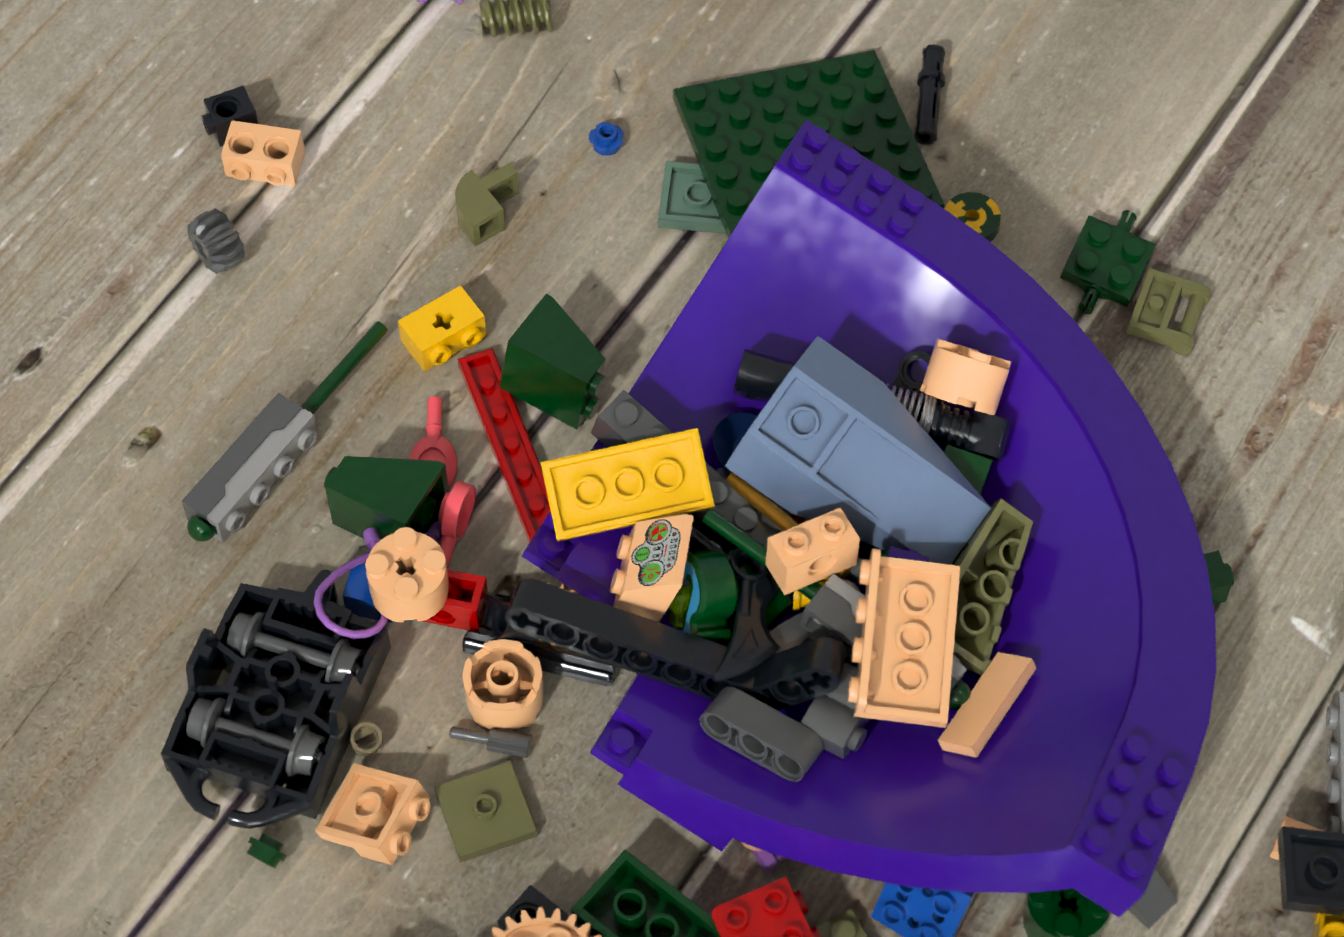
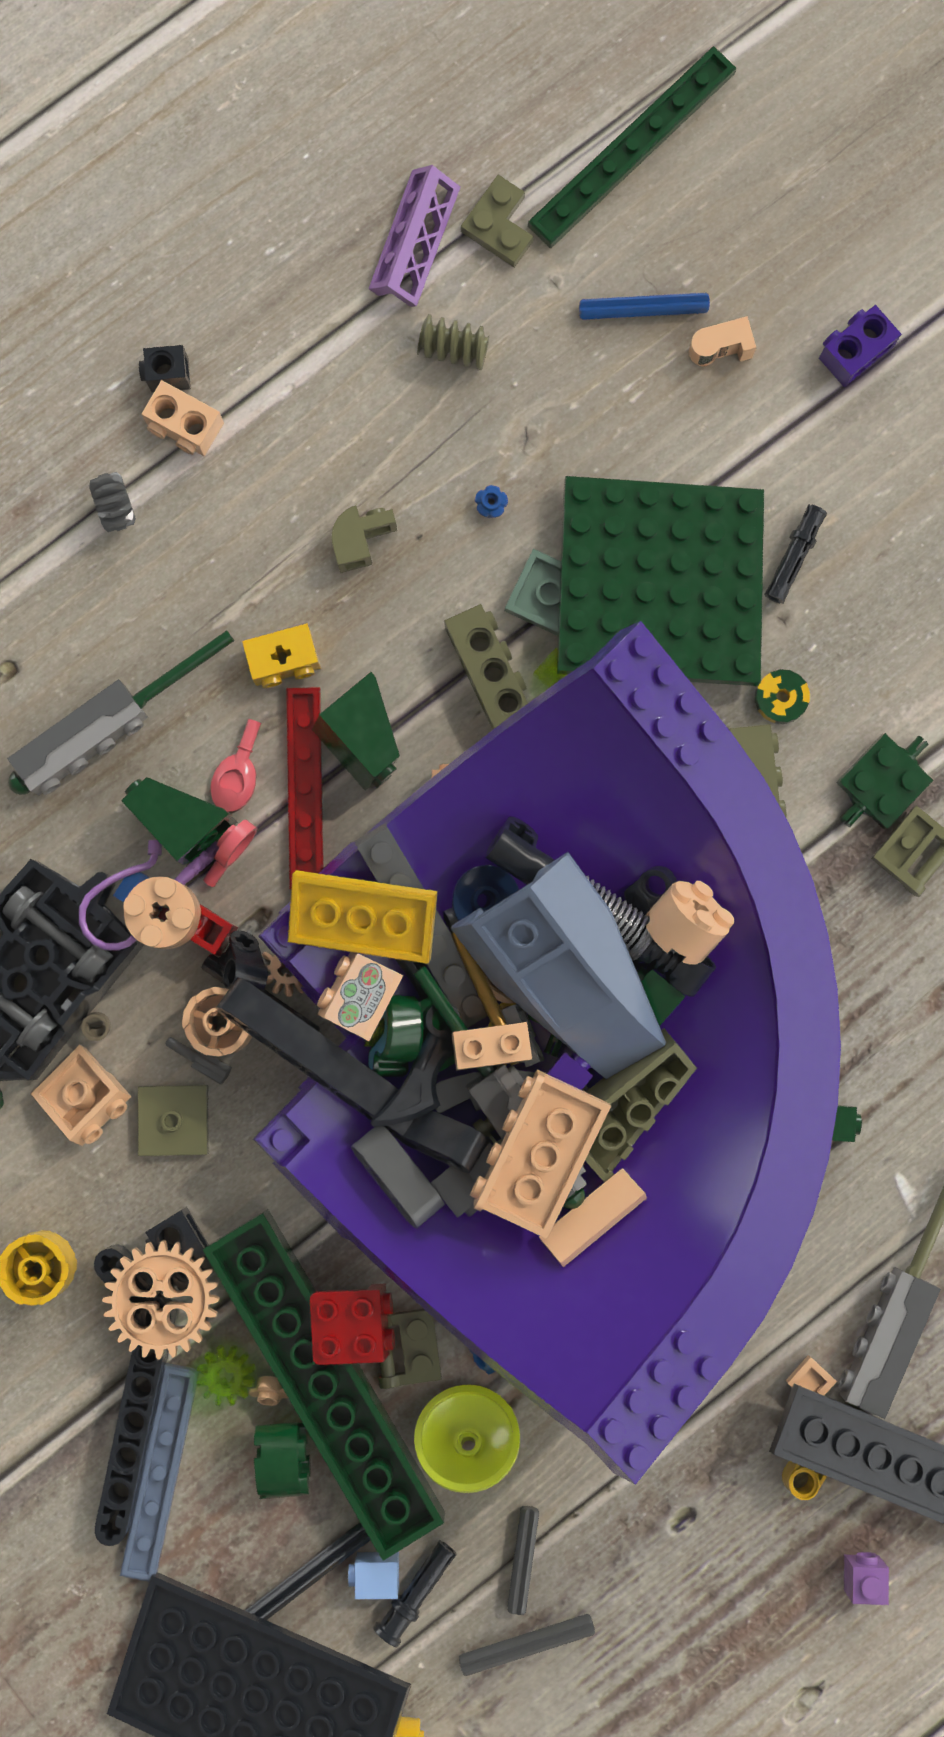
camera: 20 degrees right, 25 degrees up
none -> olive brick [444,604,528,730]

